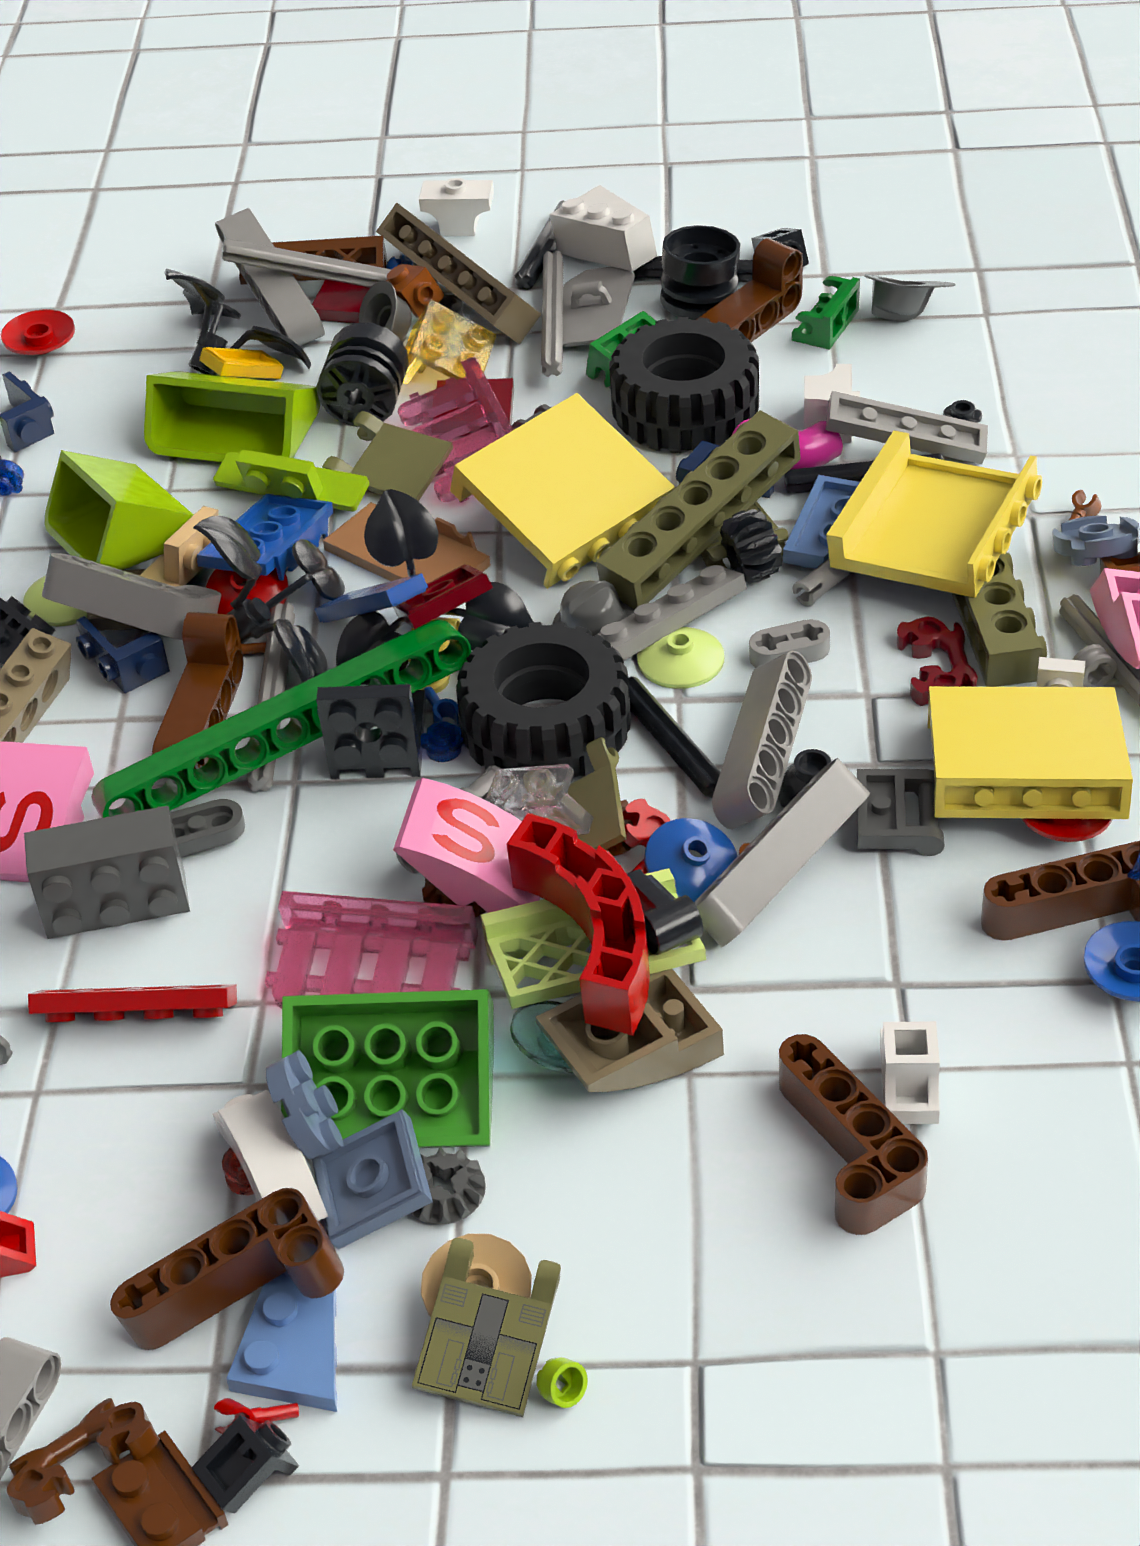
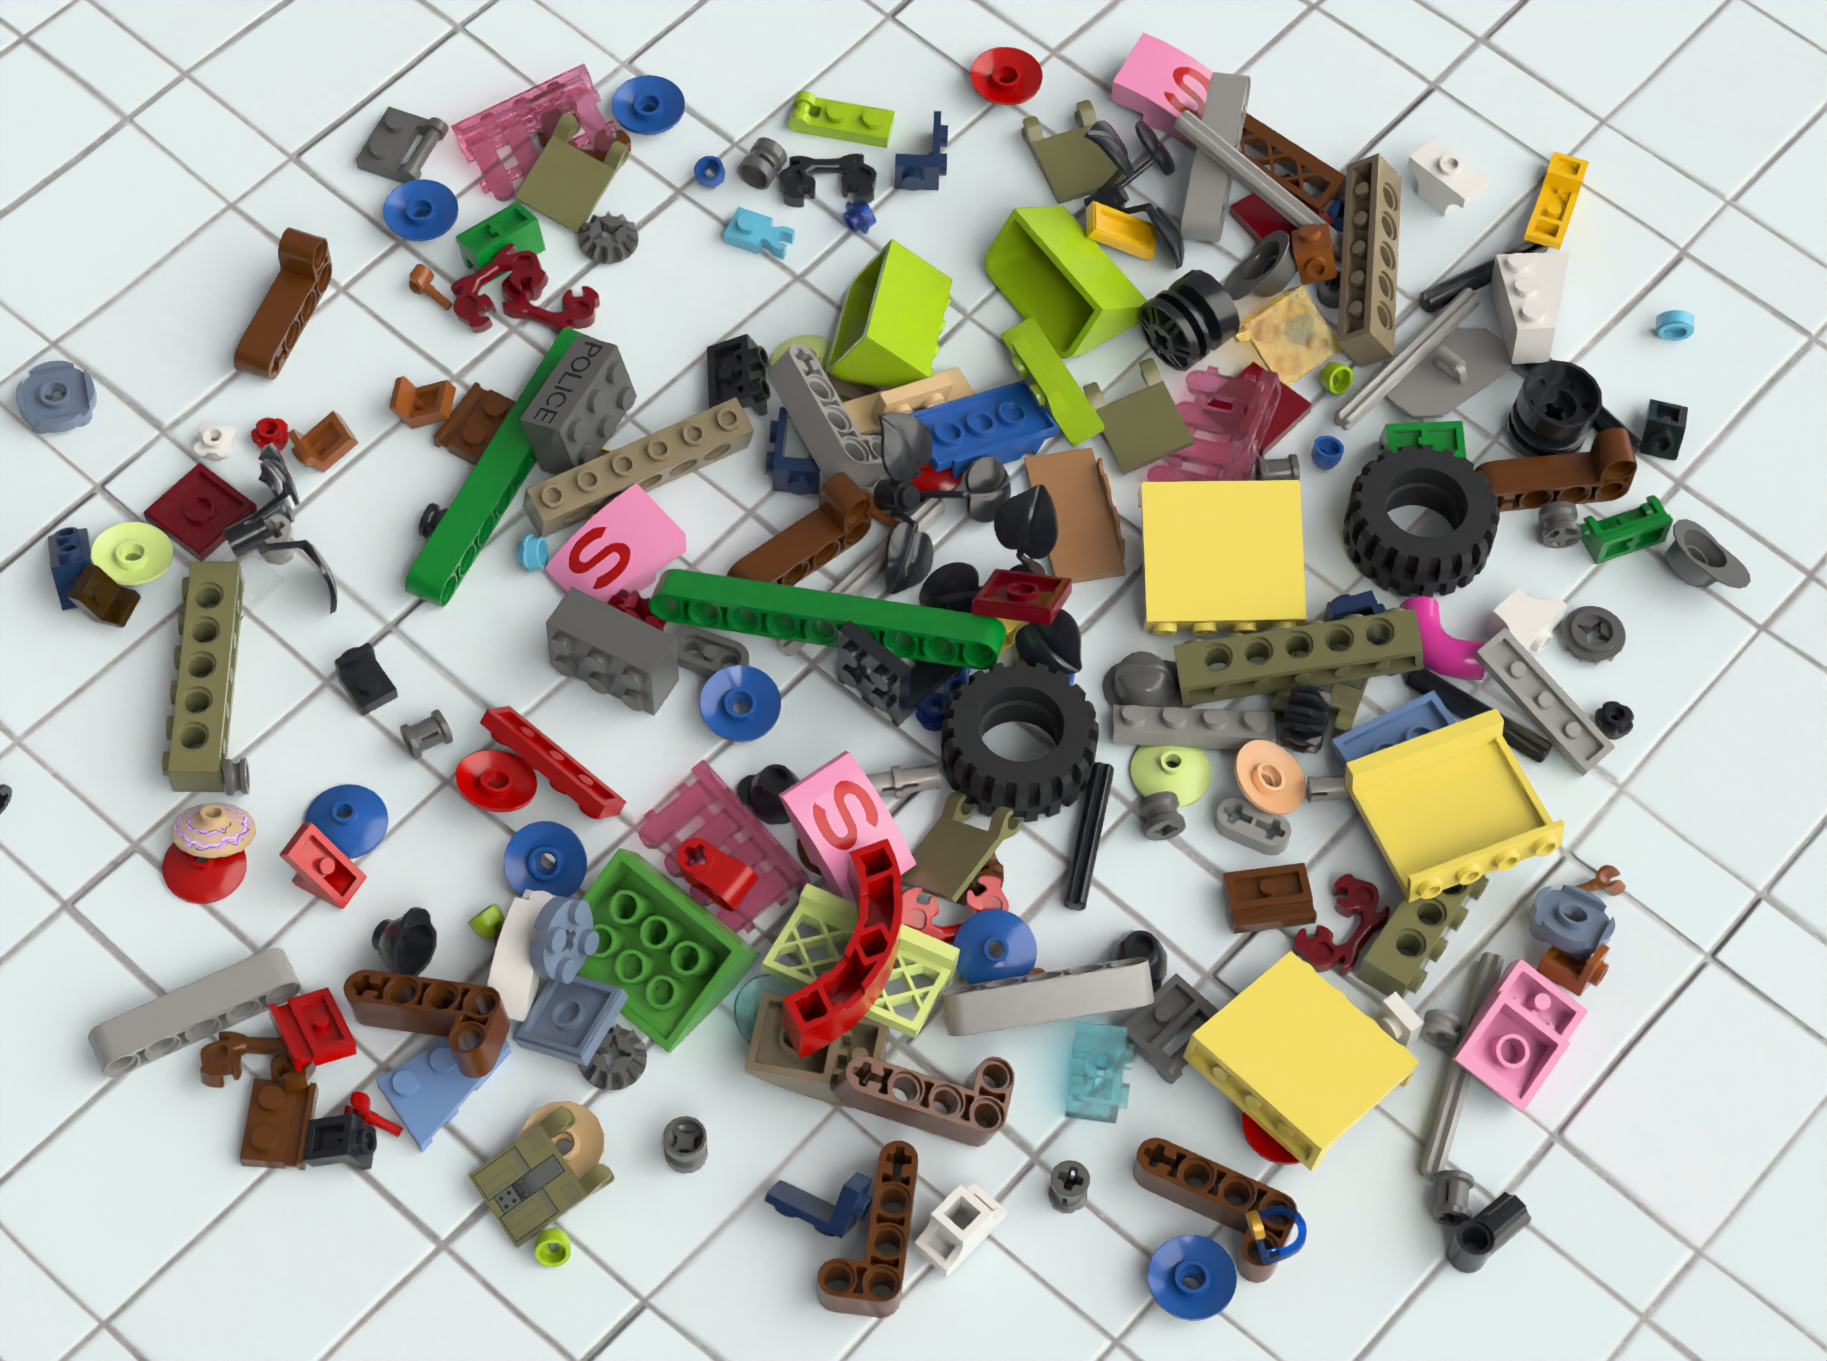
camera: 35 degrees right, 15 degrees up
blue tile [314,573,428,623] -> none
clear bracket [486,764,594,835] -> none
black piece [627,869,703,955] -> none
light grey beam [712,650,812,830] -> none
none -> red plate [268,987,357,1072]
none -> black piece [372,907,437,976]
none -> red dish [455,750,538,813]
none -> lime hinge [468,903,505,939]
none -> blue dish [504,821,587,898]
none -> dark grey wheel [663,1116,708,1174]
none -> red piece [677,838,759,912]
none -> blue dish [700,665,781,742]
none -> black piece [737,764,800,825]
none -> dark blue bracket [764,1172,873,1239]
none -> reddish brown beam [834,1056,1015,1147]
none -> olive flag [1021,100,1125,204]
none -> dark grey bush [1048,1160,1090,1214]
none -> clear light blue brick [1064,1021,1134,1124]
none -> bright pink slope [1111,32,1213,144]
none -> dark grey wheel [1138,791,1186,841]
none -> reddish brown plate [1221,863,1317,934]
none -> light nougat dish [1234,740,1306,815]
none -> blue hinge [1311,436,1344,470]
none -> lime hinge [1319,362,1353,395]
none -> yellow slope [1523,152,1589,250]
none -> dark grey wheel [1538,501,1582,549]
none -> dark grey gear [1561,606,1626,665]
none -> medium azure tile [1656,310,1694,341]

